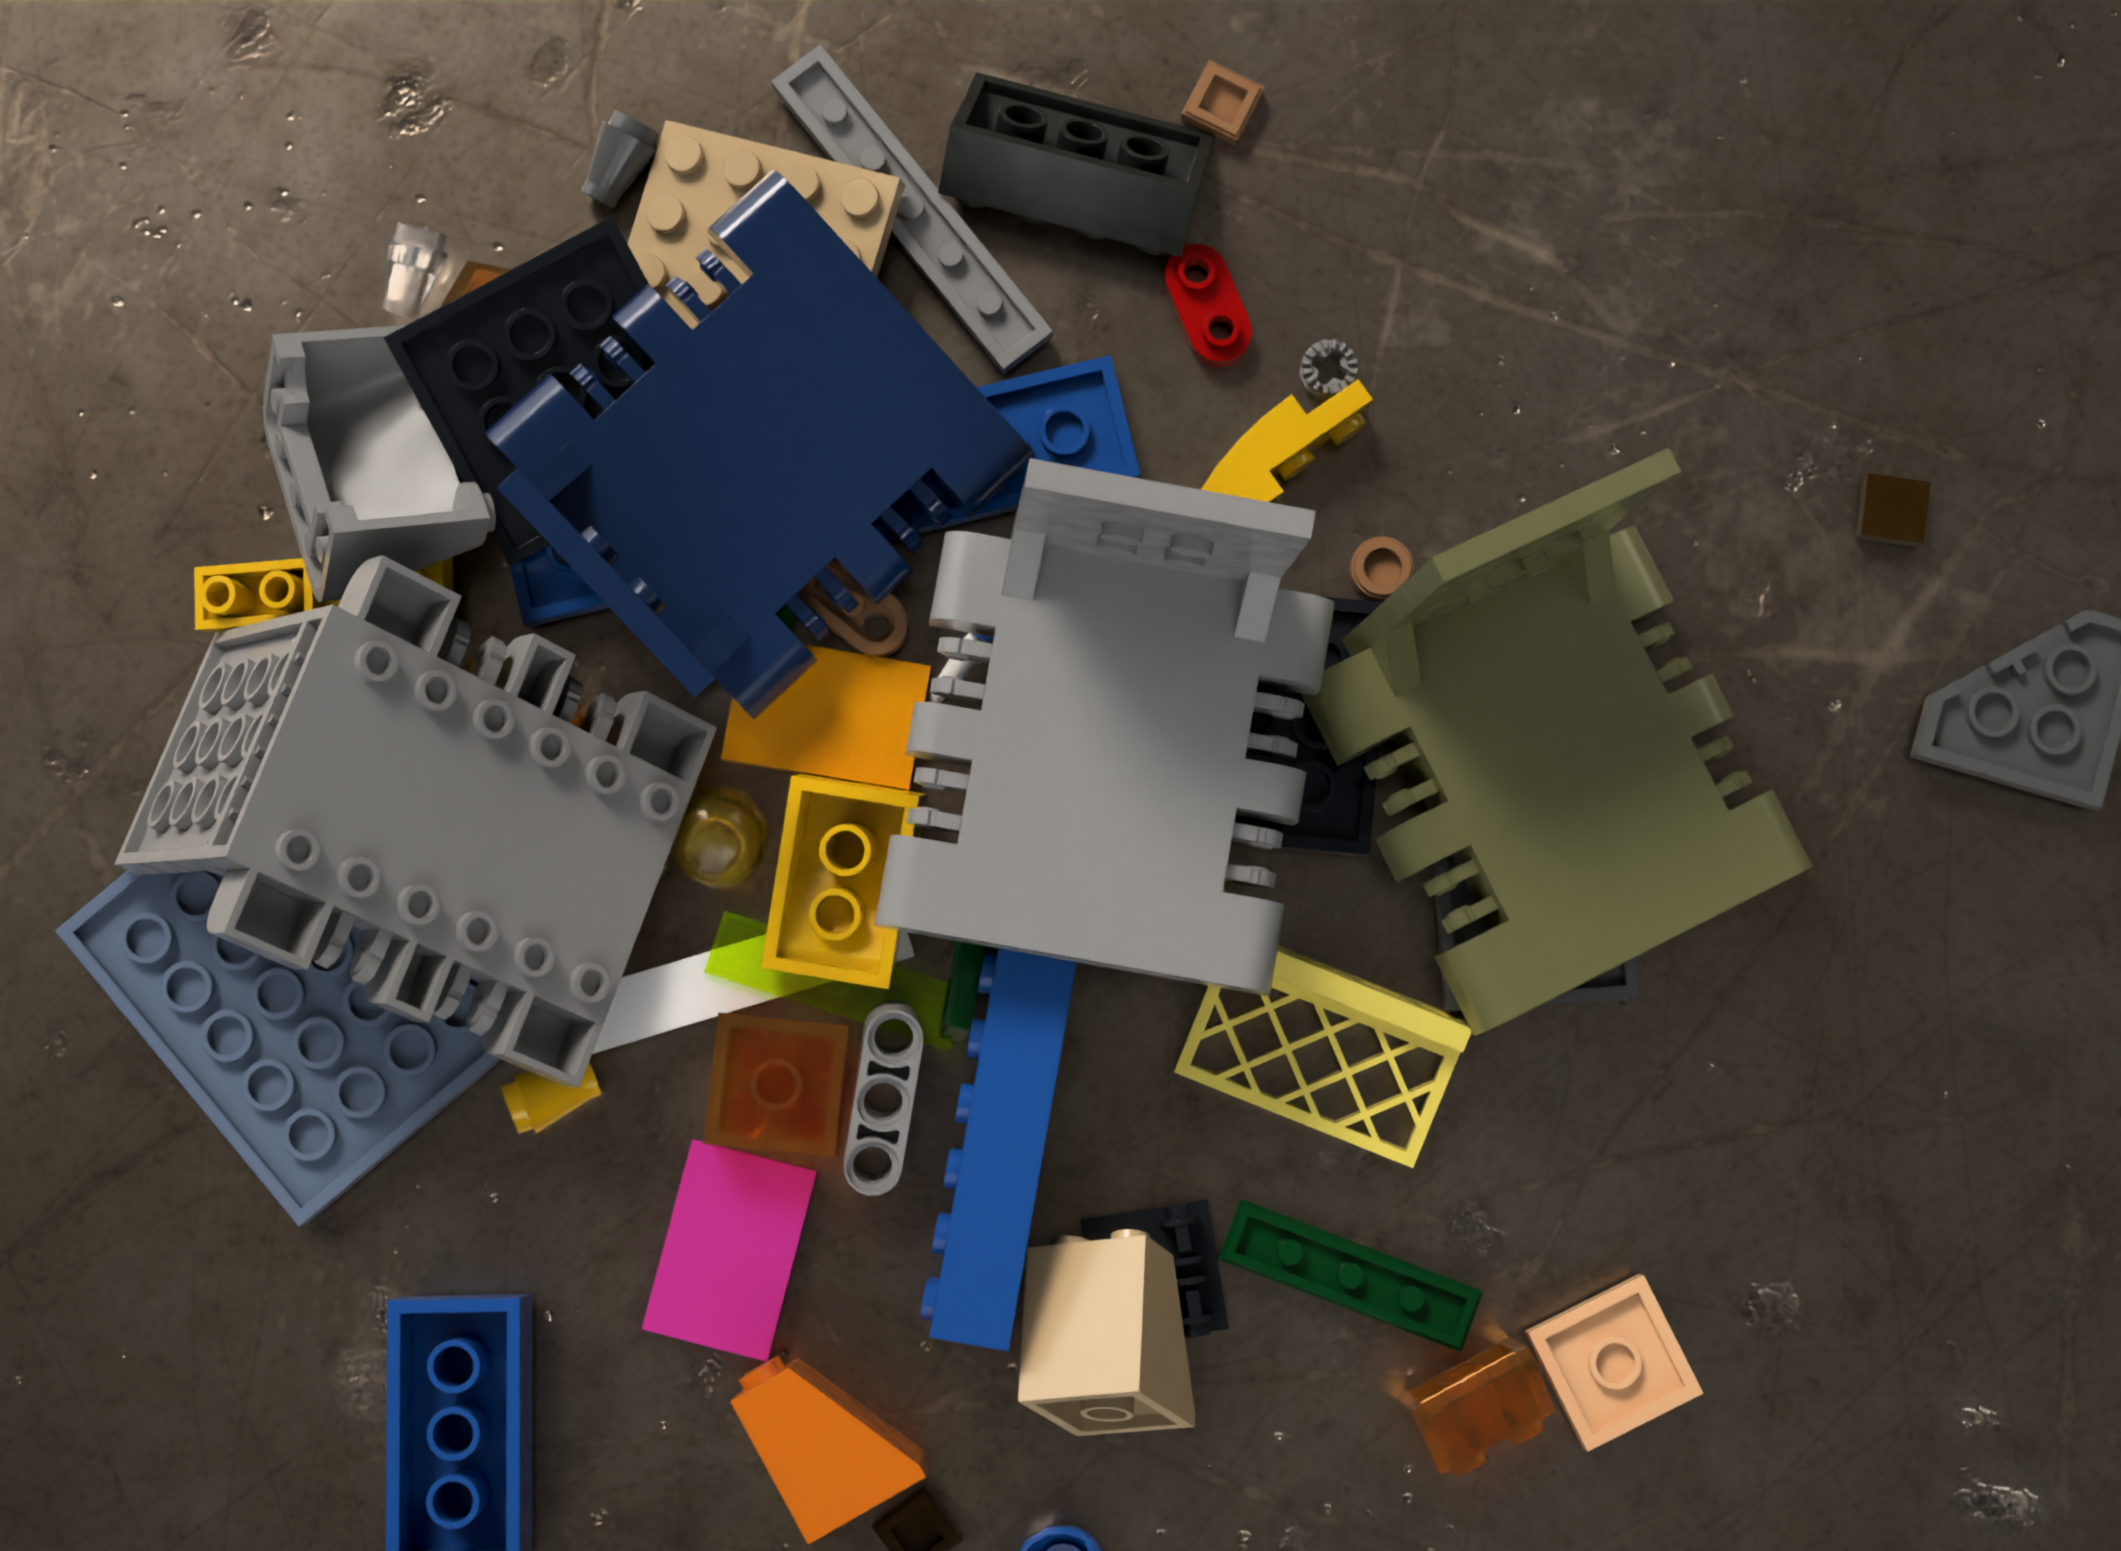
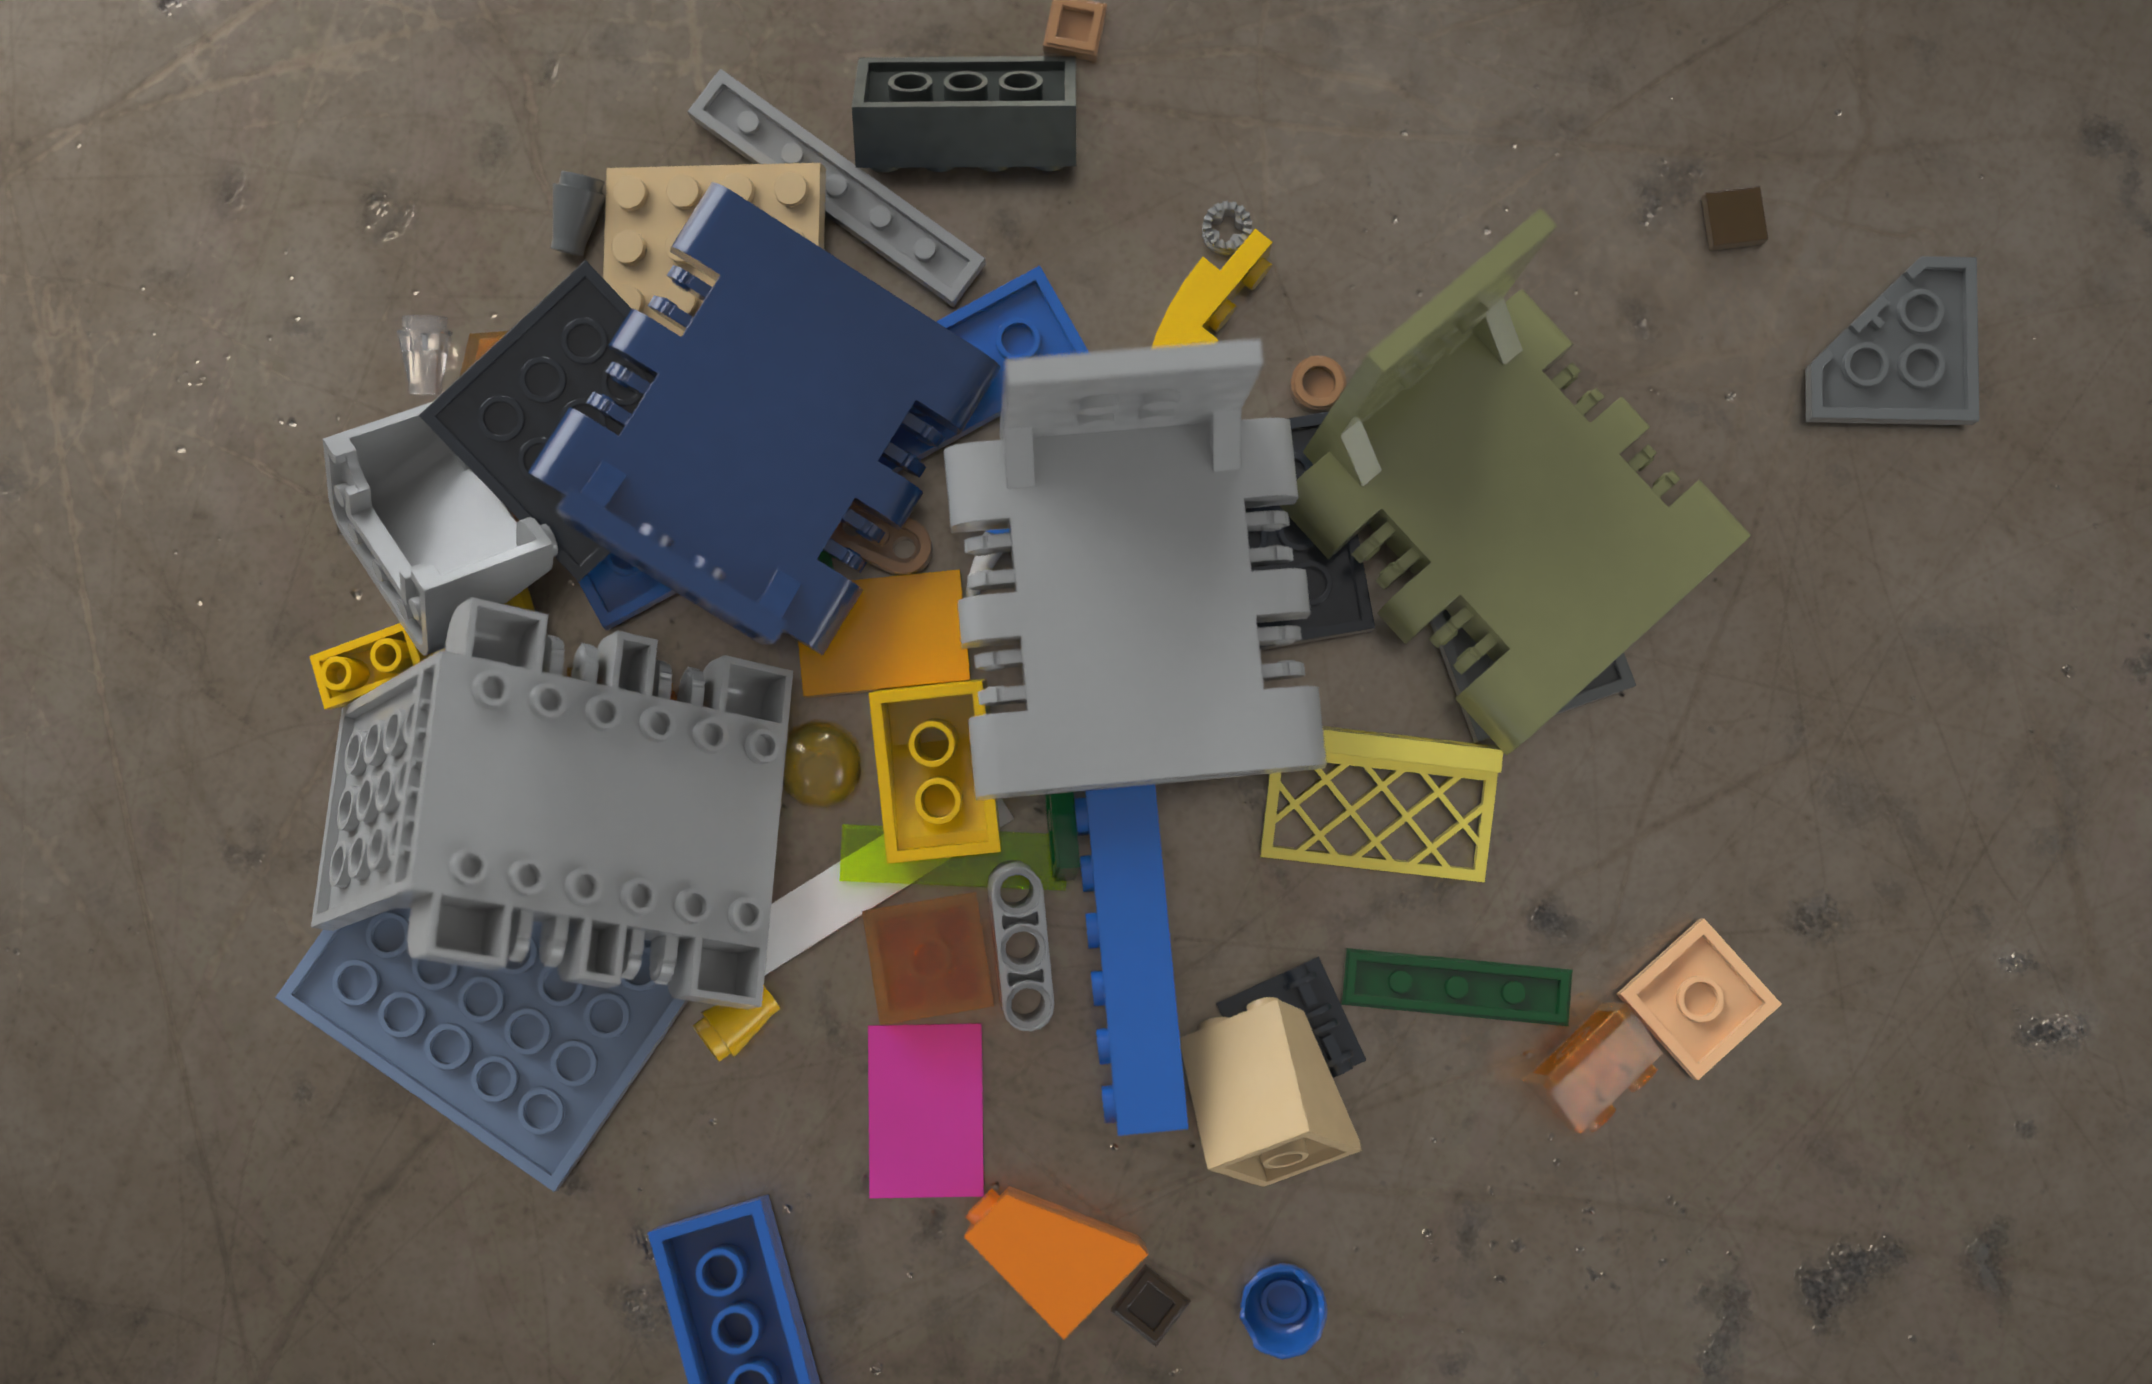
camera: 10 degrees left, 0 degrees up
red plate [1164,244,1252,367] -> none

